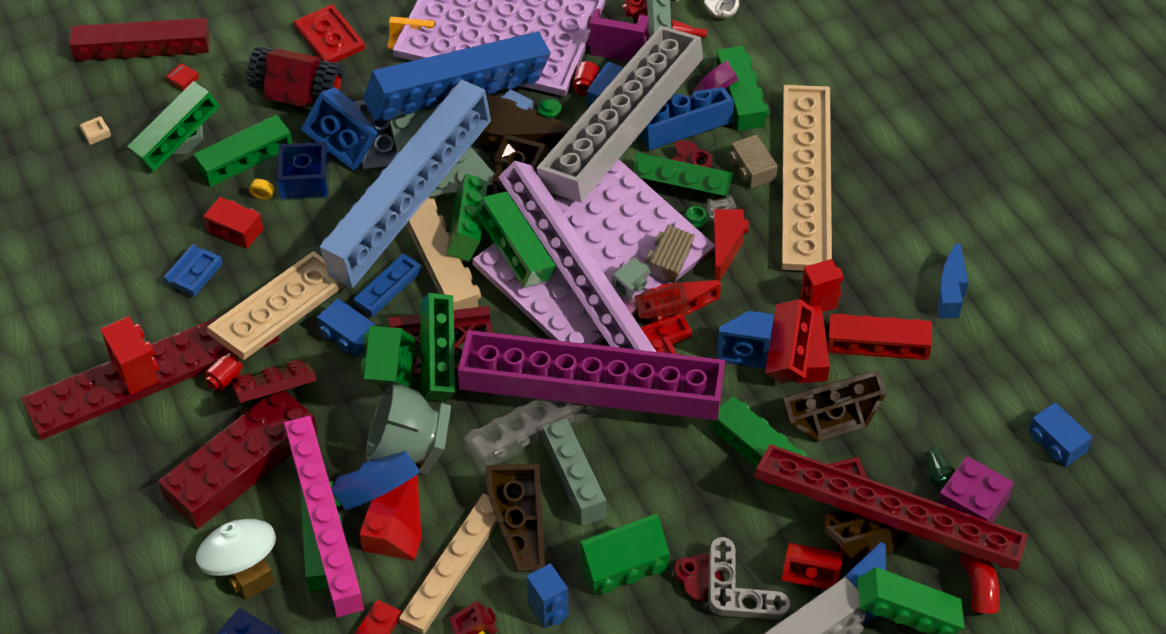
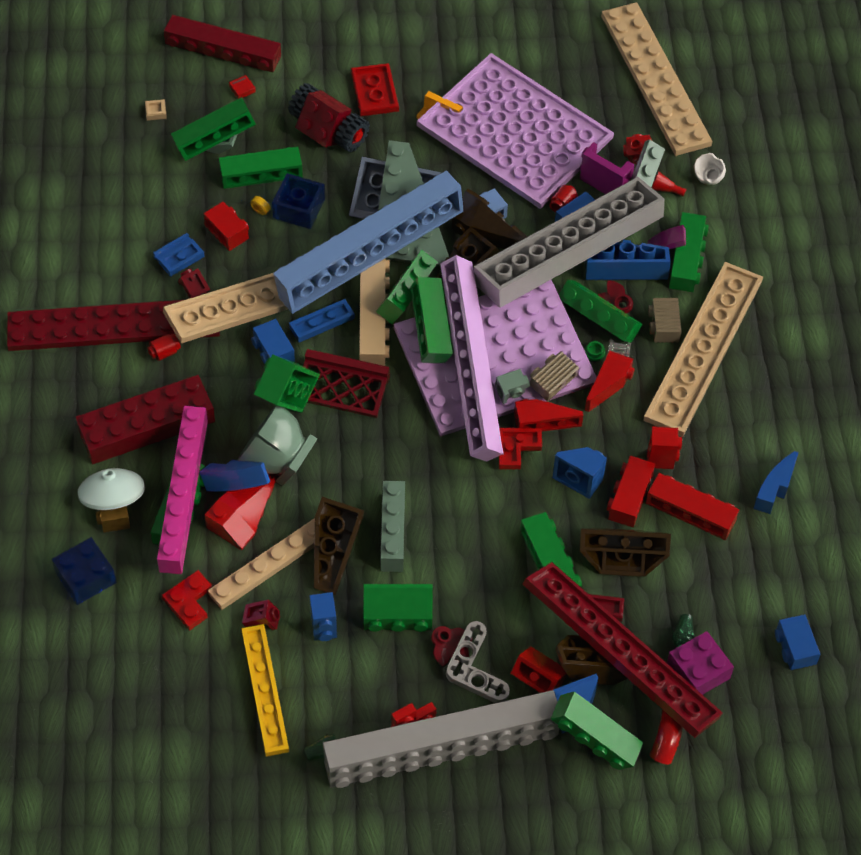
camera: 20 degrees right, 5 degrees up
red brick [100,316,159,395] -> none
dark red plate [232,359,317,403] -> none
blue slope [301,87,378,171] -> none
blue brick [363,31,551,121] -> none
green brick [420,293,455,402] -> none
magenta brick [458,330,725,420] -> none
clear brick [464,399,609,473] -> none
green plate [538,99,561,119] -> none
clear red slope [635,282,691,319] -> none
red brick [765,299,816,384] -> none
none -> dark red bracket [177,268,210,298]

